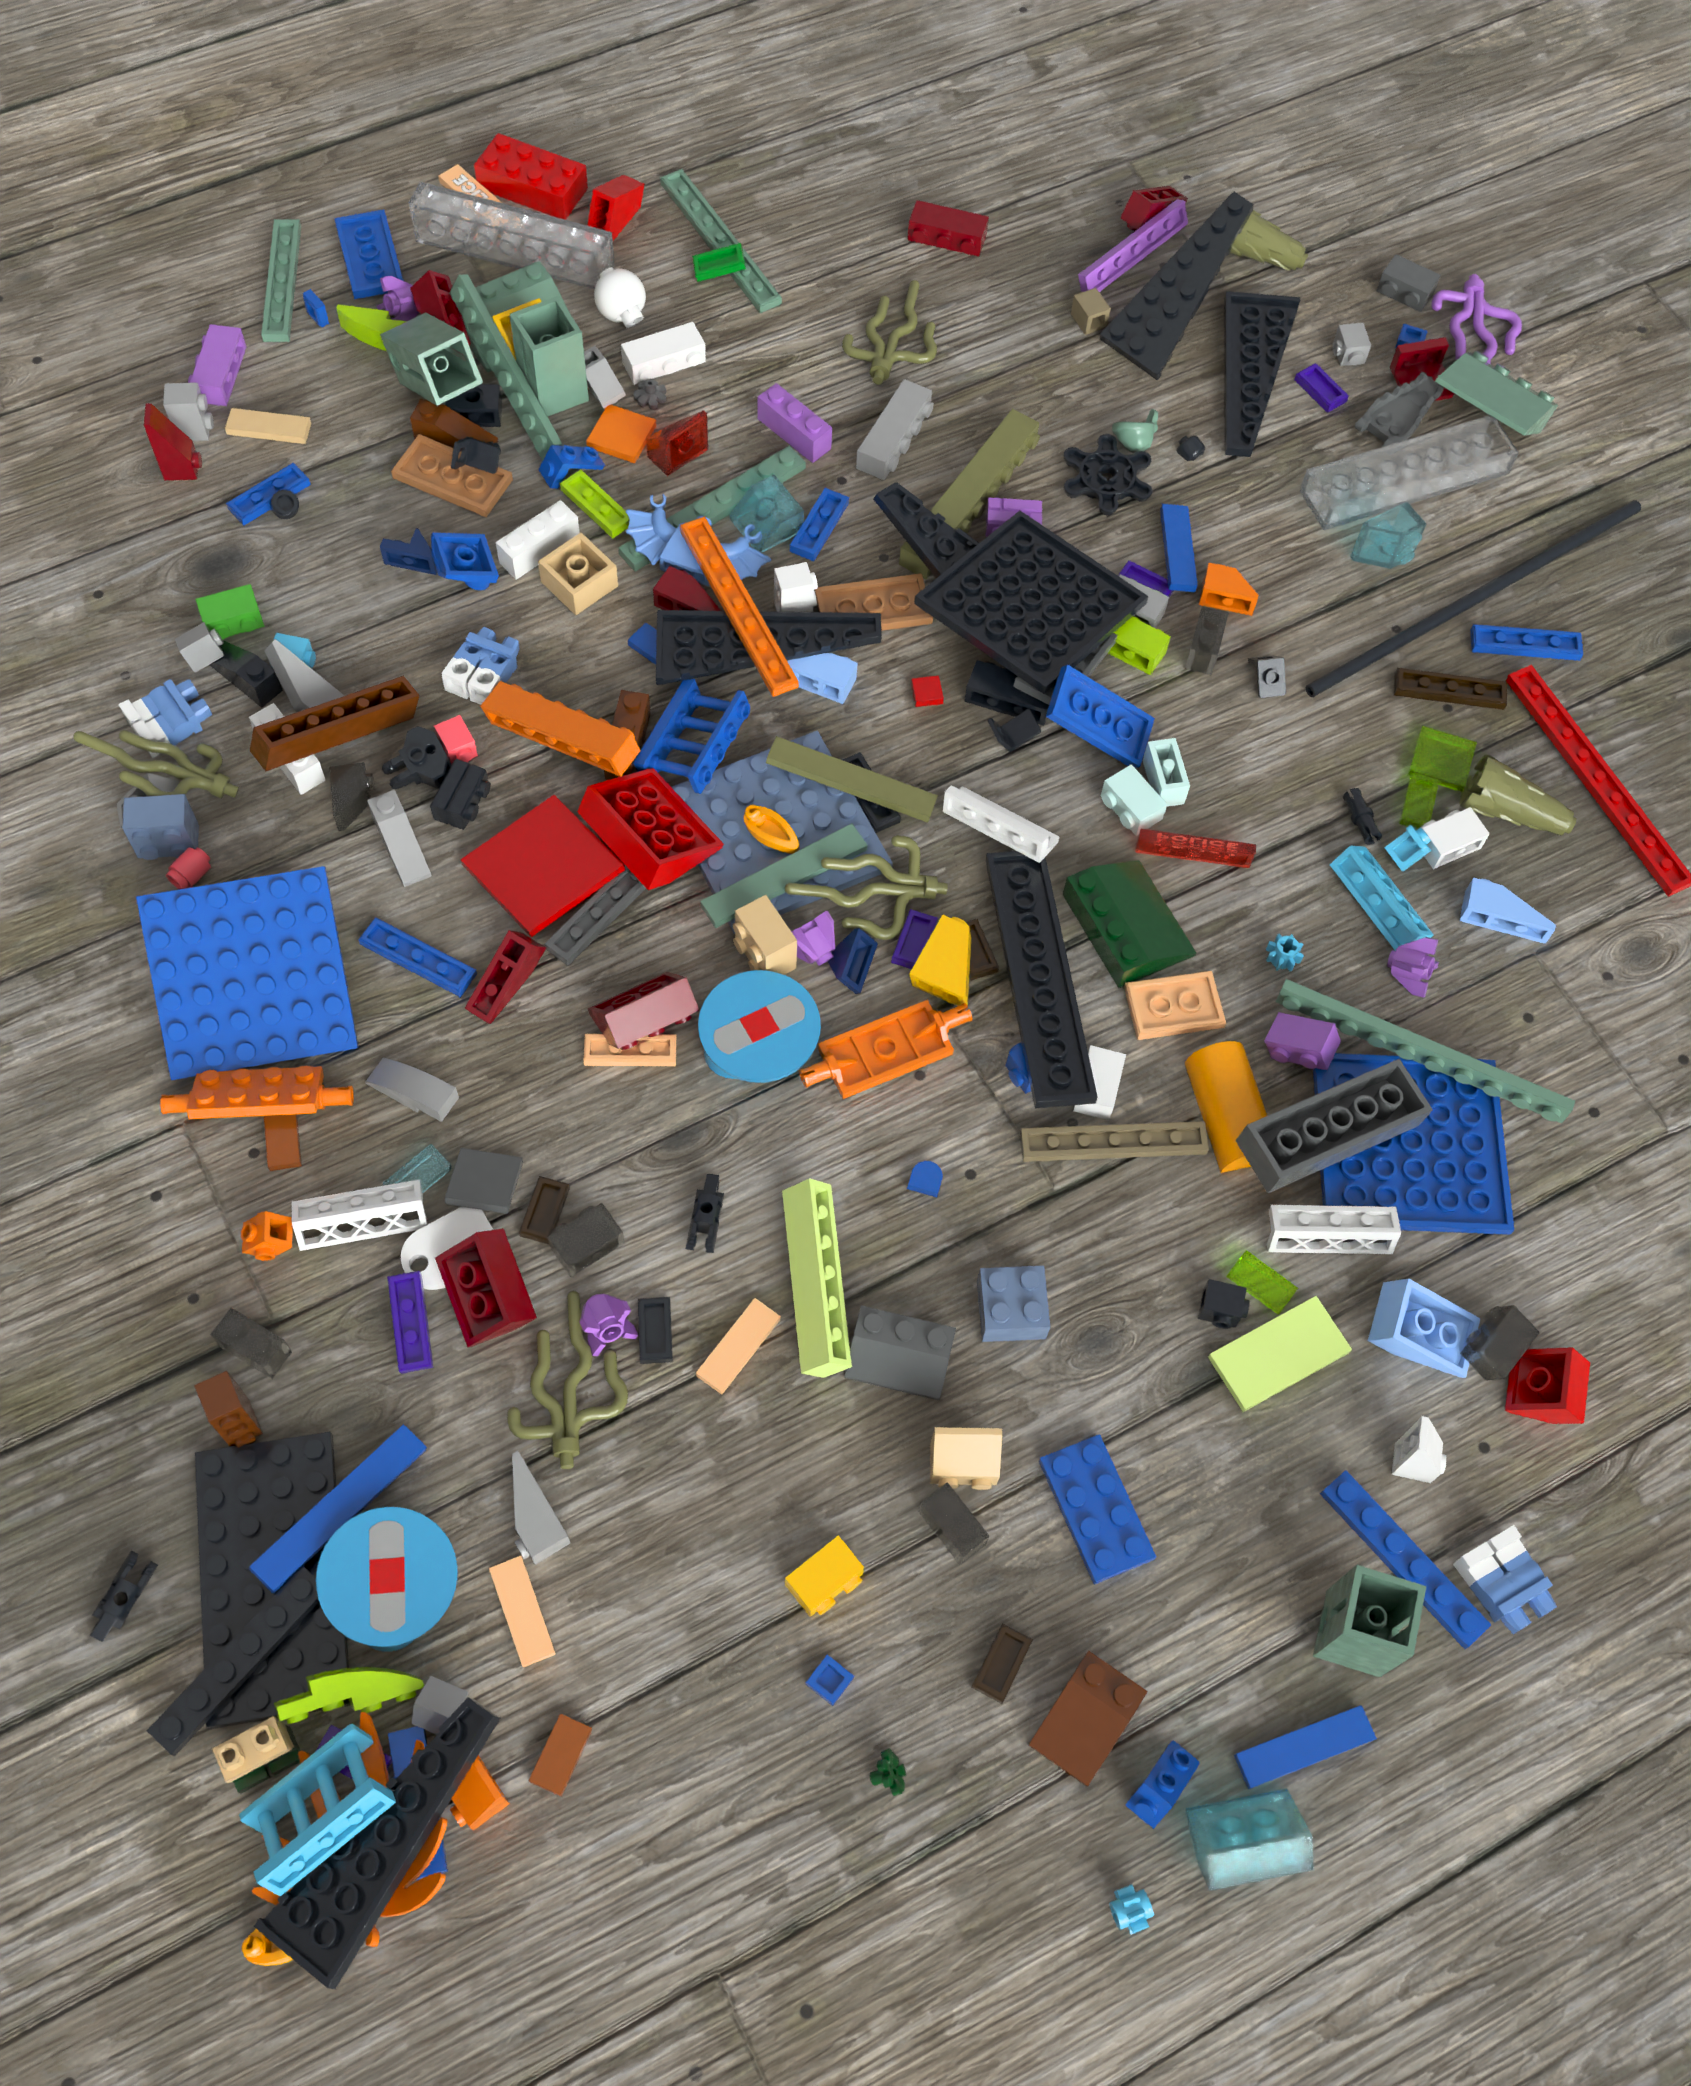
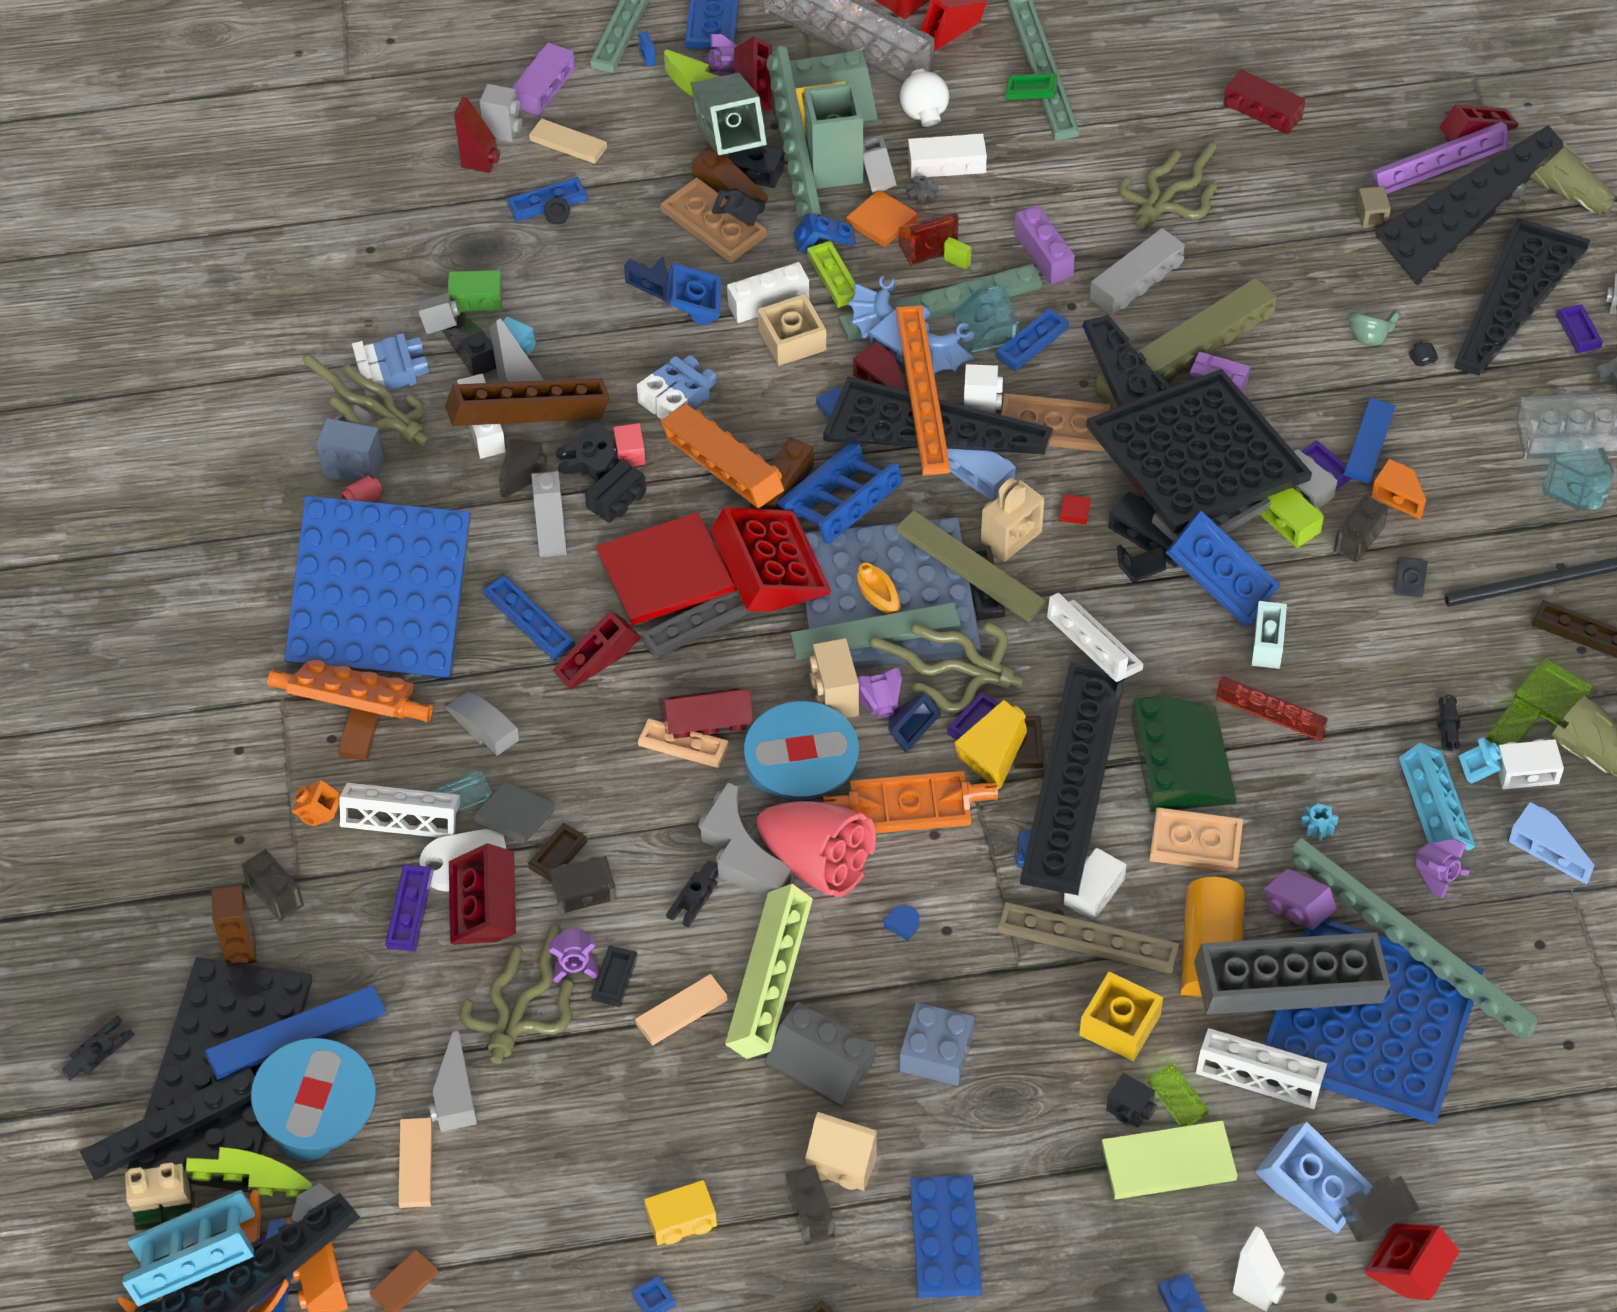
camera: 25 degrees right, 10 degrees down
black plate [1064,434,1153,516] -> none
light aqua brick [1101,764,1167,836] -> none
none -> light grey arch [699,783,794,898]
none -> coral cylinder [757,801,876,897]
none -> lime tile [944,237,971,270]
none -> tan brick [981,478,1044,562]
none -> yellow brick [1079,972,1163,1062]

